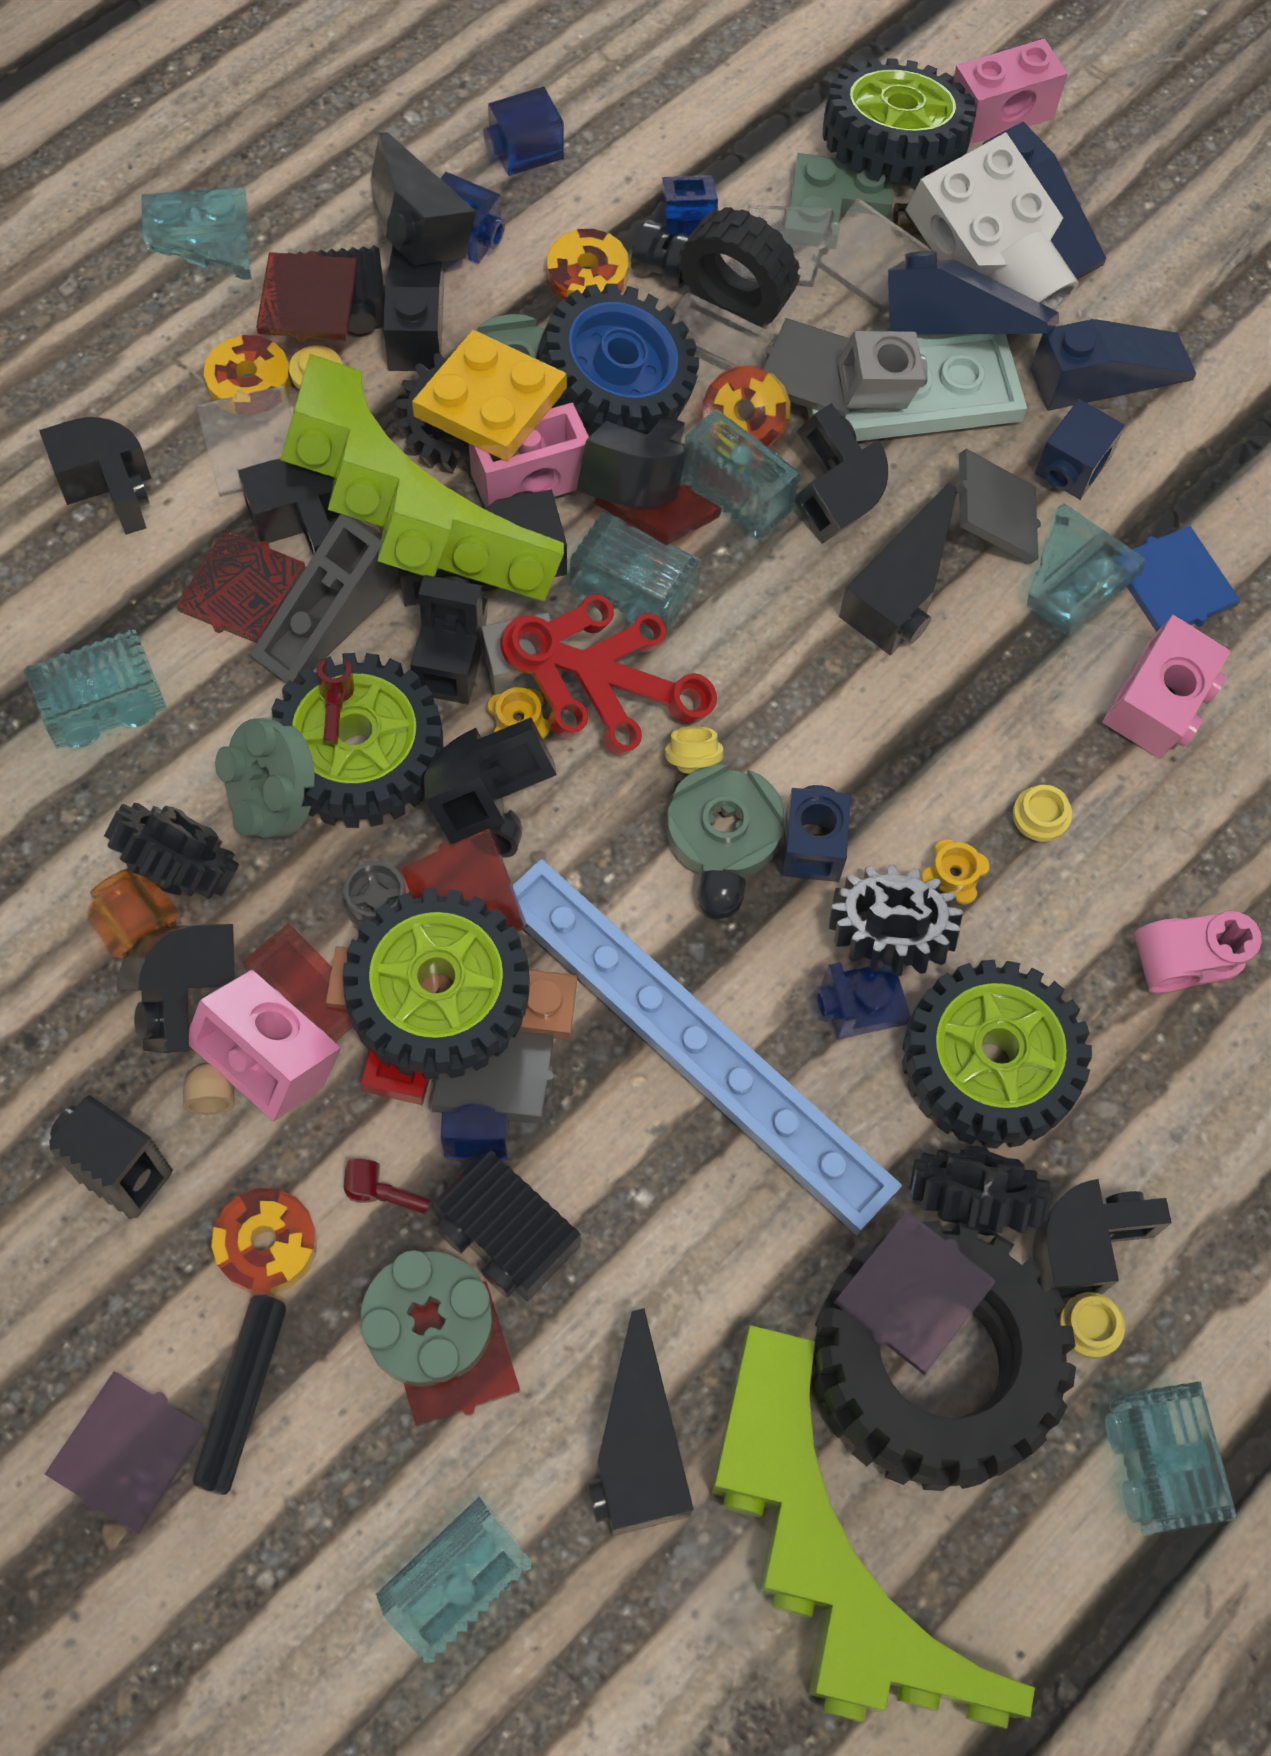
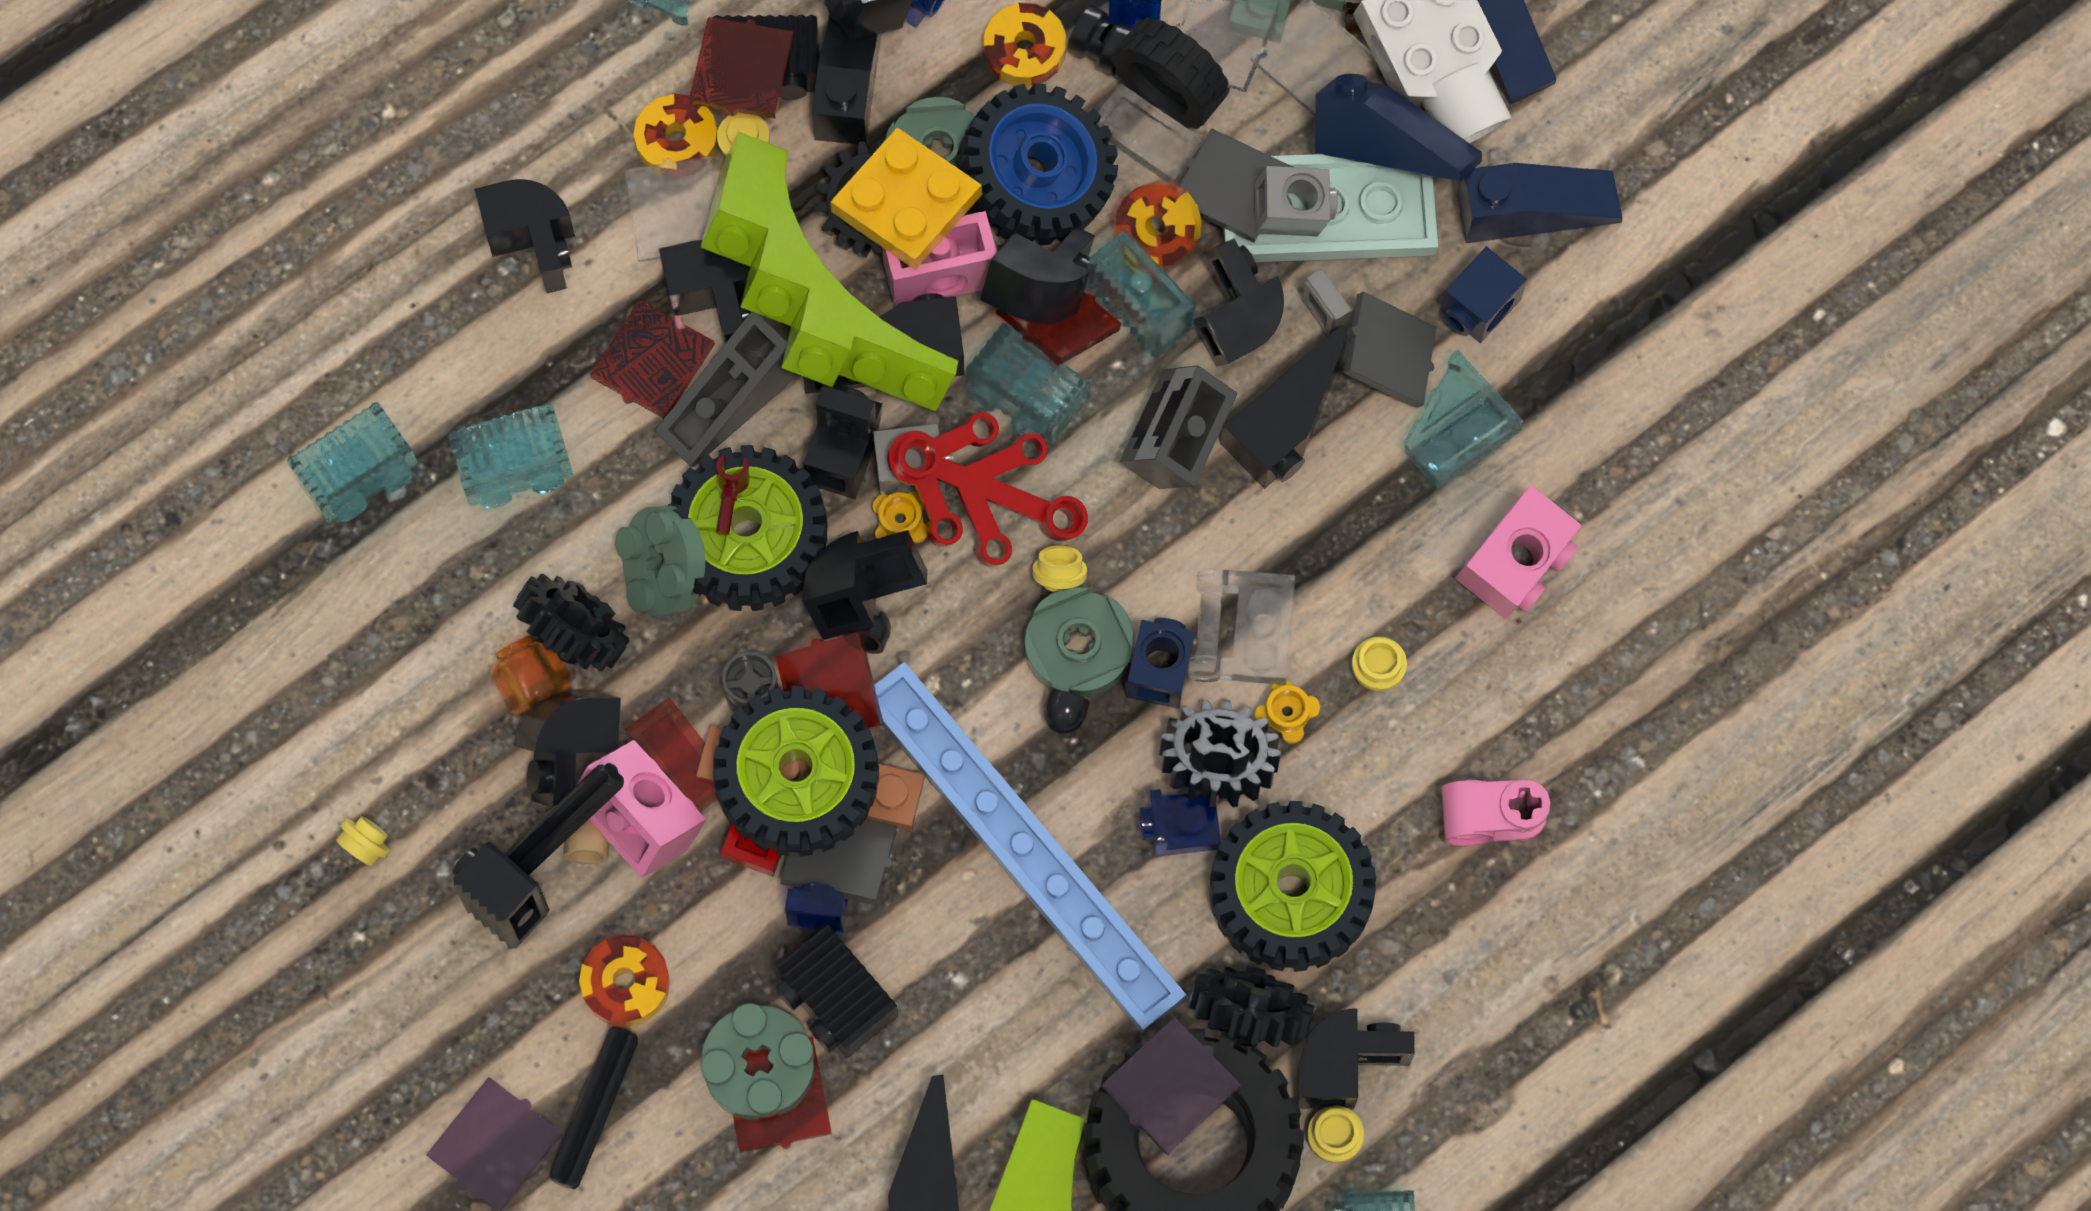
camera: 10 degrees right, 5 degrees up
dark red hand [344,1159,430,1214] -> none
blue piece [1111,526,1240,632] -> none
none -> black axle [505,763,624,875]
none -> dark grey brick [1120,365,1238,489]
none -> clear plate [1188,569,1295,685]
none -> light grey tile [1302,269,1352,336]

